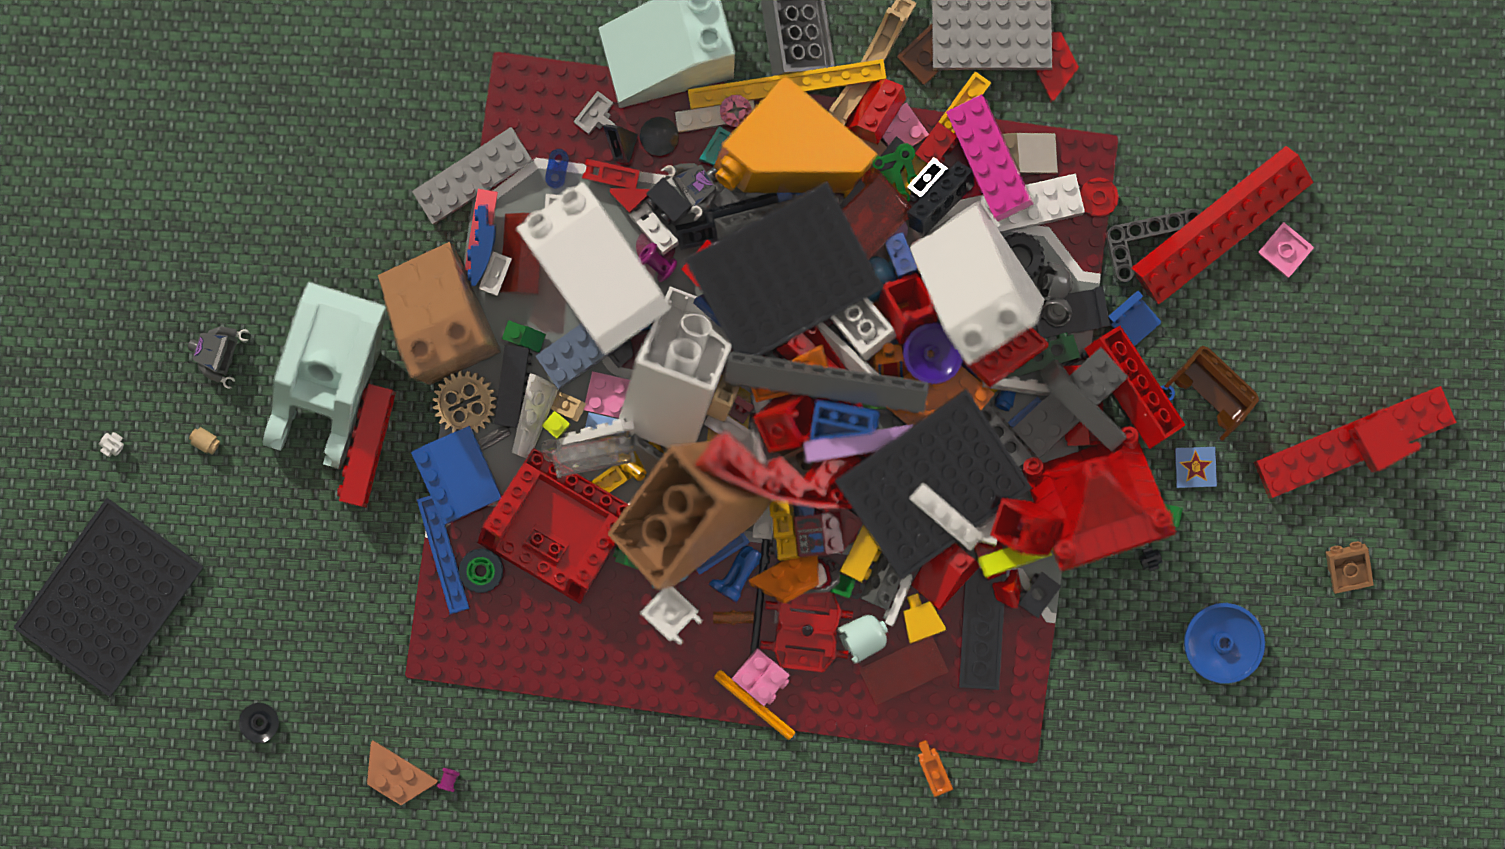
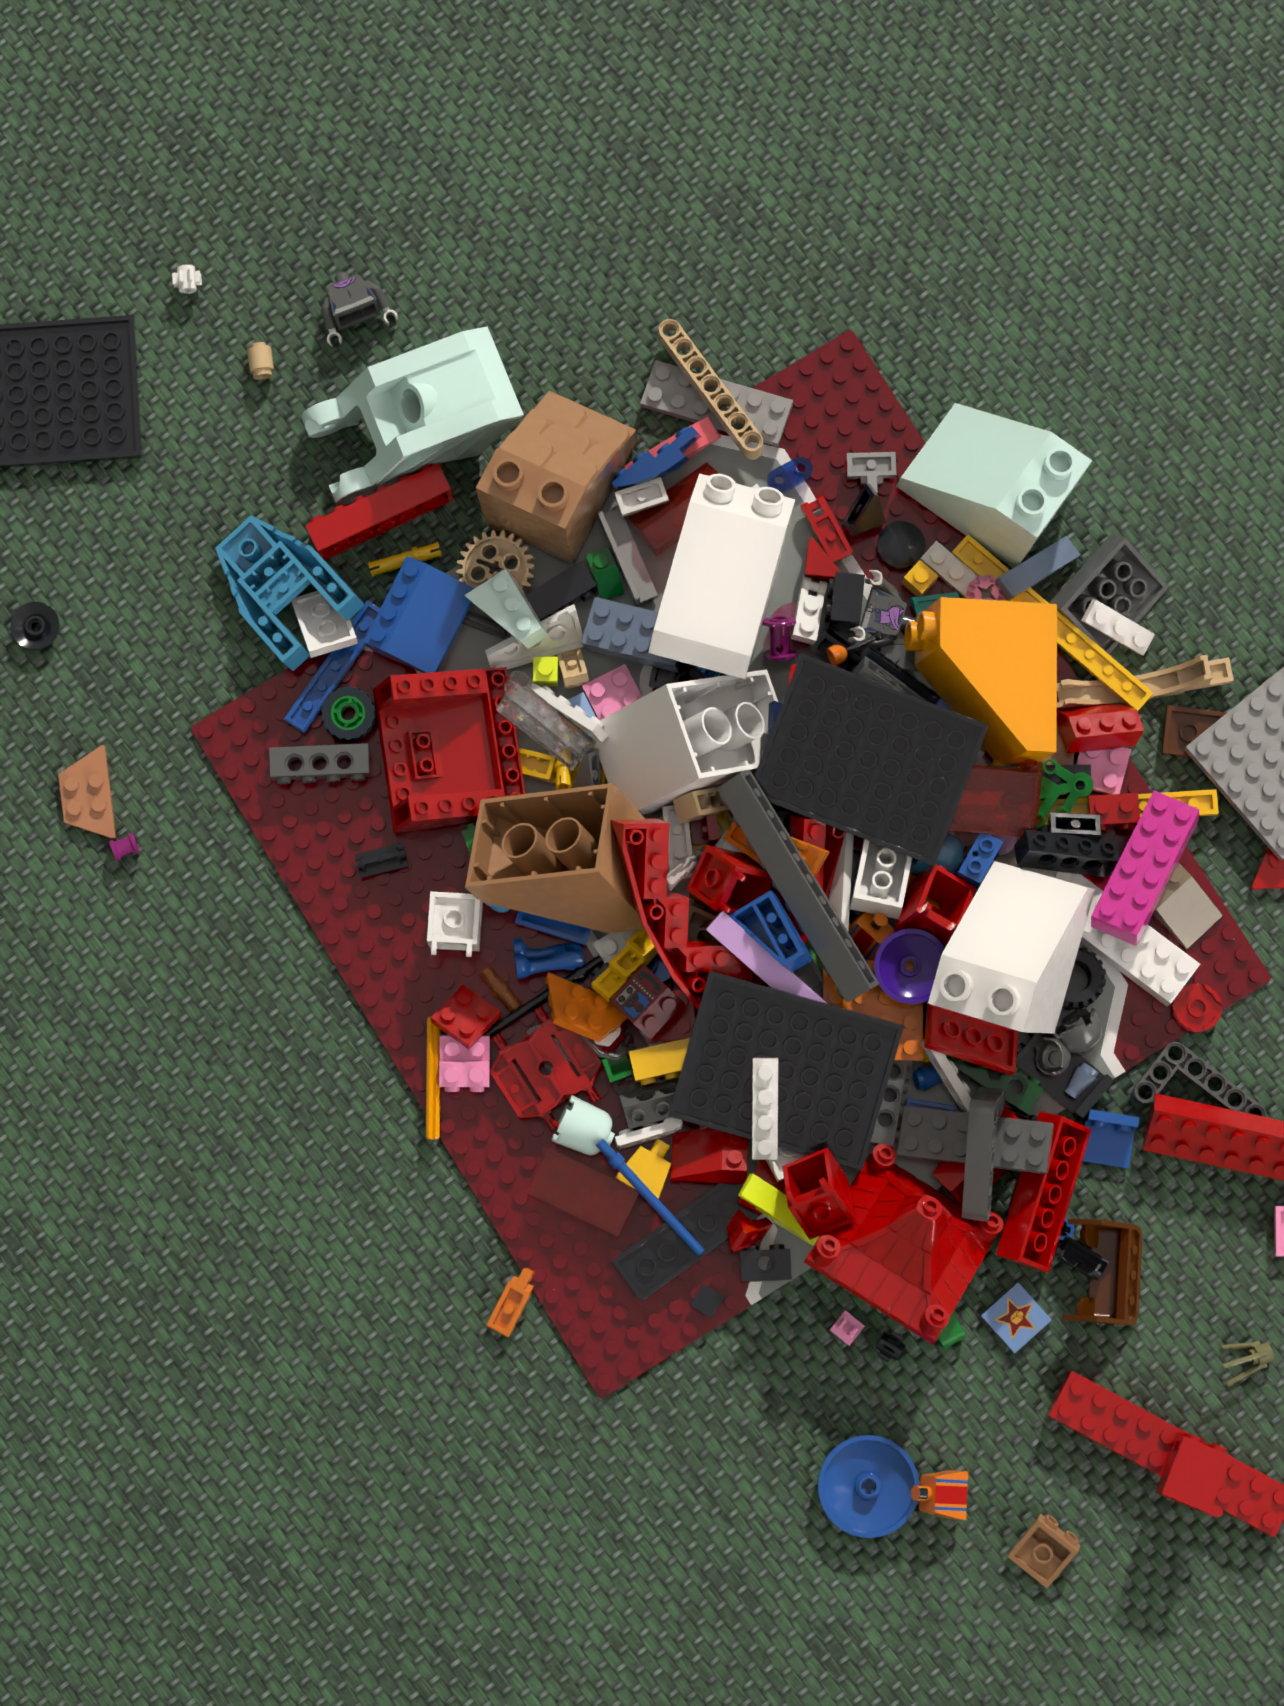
camera: 50 degrees right, 5 degrees down
none -> dark azure wedge [215,515,365,671]
none -> dark grey brick [269,743,371,784]
none -> white plate [291,591,358,658]
none -> black hinge [355,843,408,878]
none -> yellow pin [368,541,442,577]
none -> red plate [431,984,501,1050]
none -> light aqua wedge [464,569,549,649]
none -> blue bar [596,1139,705,1256]
none -> light grey panel [597,508,658,606]
none -> tan beam [659,319,764,460]
none -> black tile [690,1284,724,1318]
none -> hinge [826,631,883,666]
none -> bright pink tile [830,1310,865,1346]
none -> yellow brick [902,560,938,597]
none -> orange torso [911,1470,968,1520]
none -> sand blue tile [995,536,1081,600]
none -> black hinge [1055,1235,1109,1281]
none -> sand blue cone [1065,1061,1099,1099]
none -> white plate [1081,599,1155,656]
none -> olive plant [1221,1340,1274,1386]

